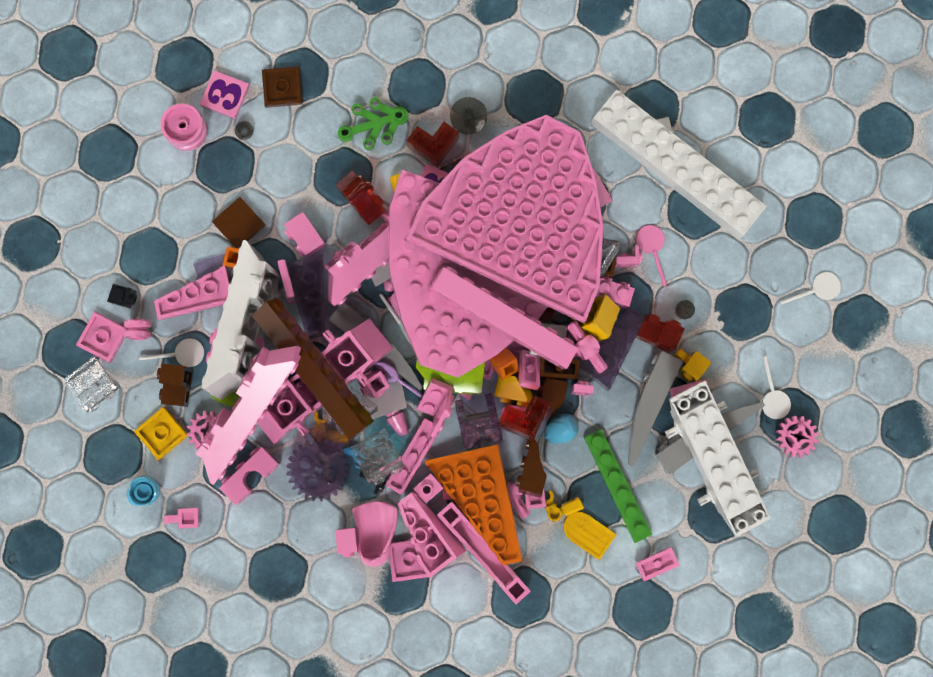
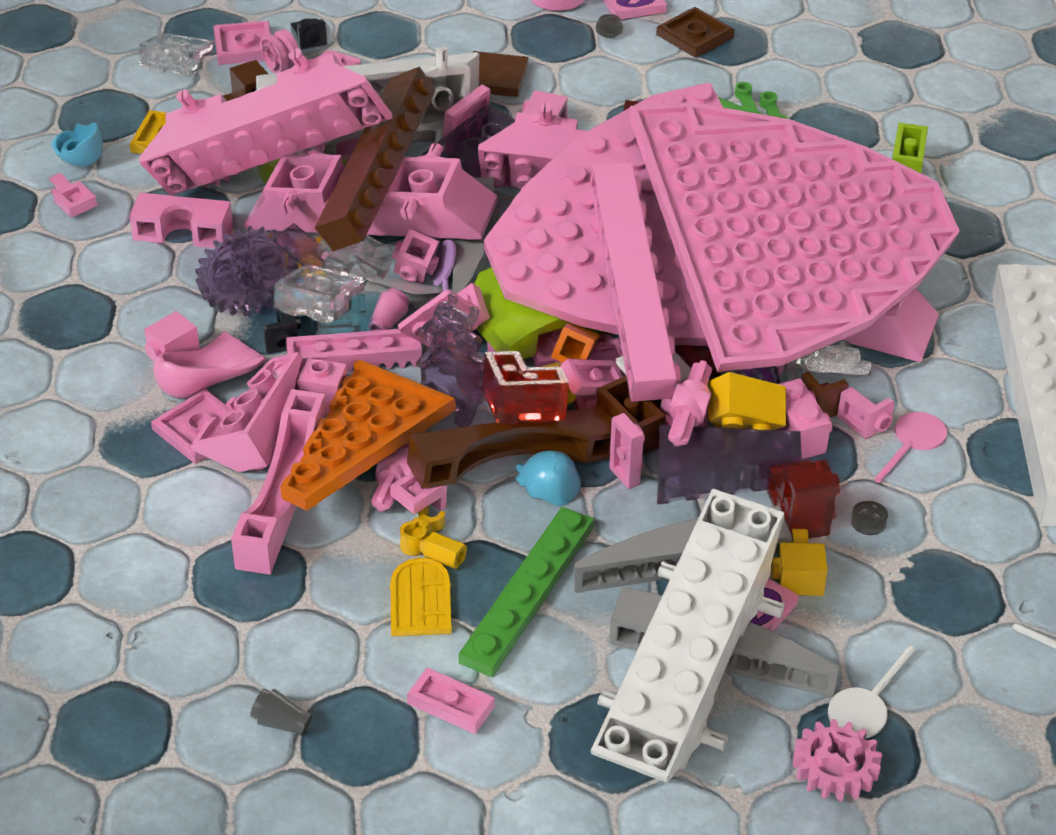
camera: 55 degrees right, 40 degrees down
none -> dark grey cone [250,688,313,736]
none -> lime brick [892,122,928,173]

